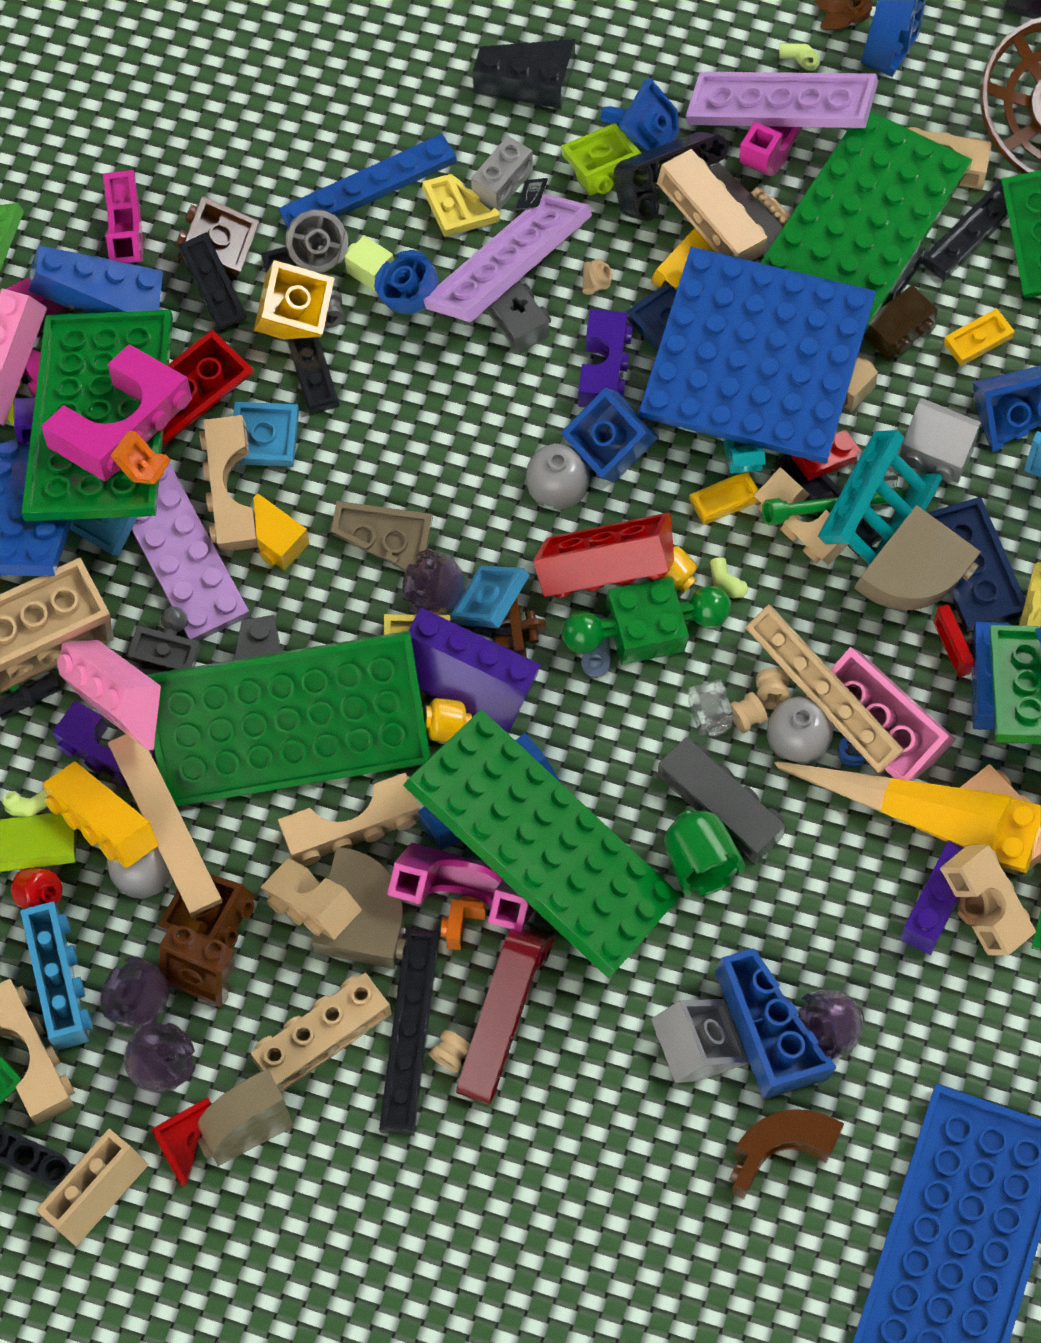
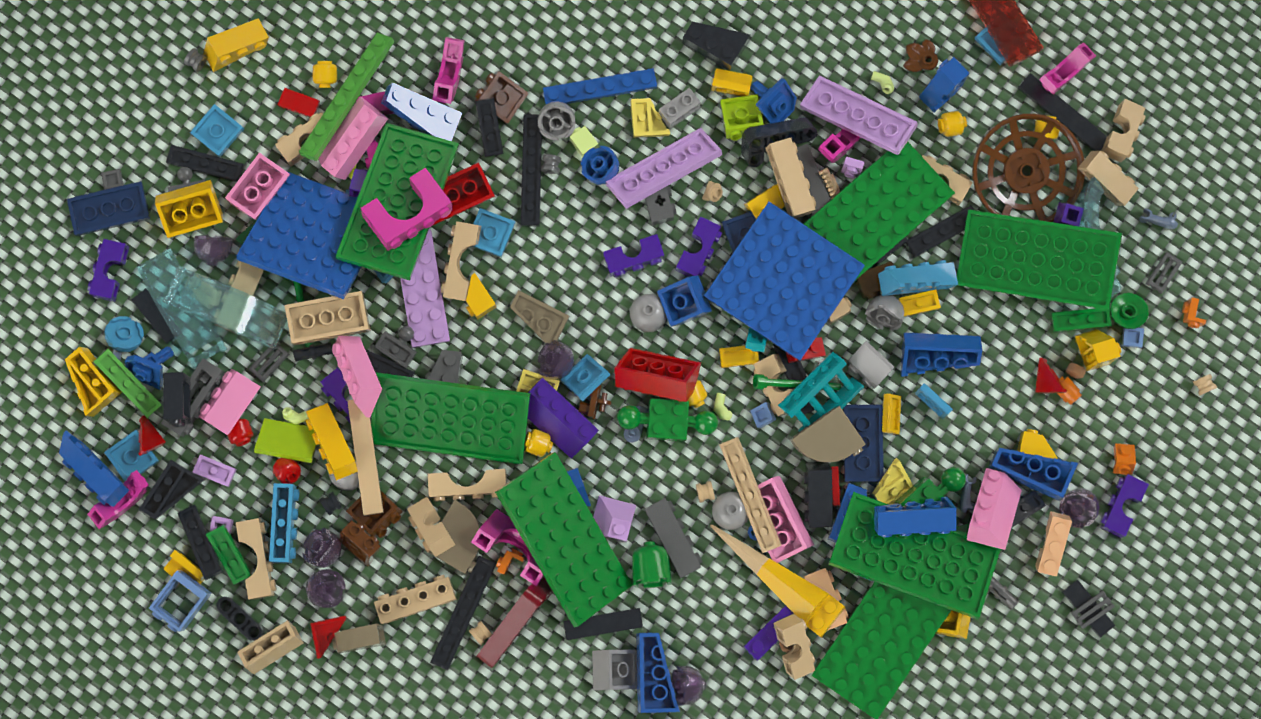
camera: 15 degrees right, 15 degrees up
orange bracket [110,431,171,484] -> none
yellow slope [253,260,334,339] -> none
black sticker [516,178,548,209] -> none
clear brick [688,679,733,736] -> none
tan wheel [756,668,790,710] -> none
none -> black wheel [319,491,343,516]
none -> black tile [563,608,643,641]
none -> lavender slope [593,495,636,543]
none -> dark purple arch [603,234,665,278]
none -> yellow panel [711,68,752,97]
none -> medium blue plate [750,402,776,428]
none -> black wedge [804,462,833,528]
none -> lavender plate [841,157,864,178]
none -> light grey cylinder [865,295,904,331]
none -> dark azure wedge [878,260,958,296]
none -> yellow plate [882,394,901,435]
none -> yellow head [938,111,967,137]

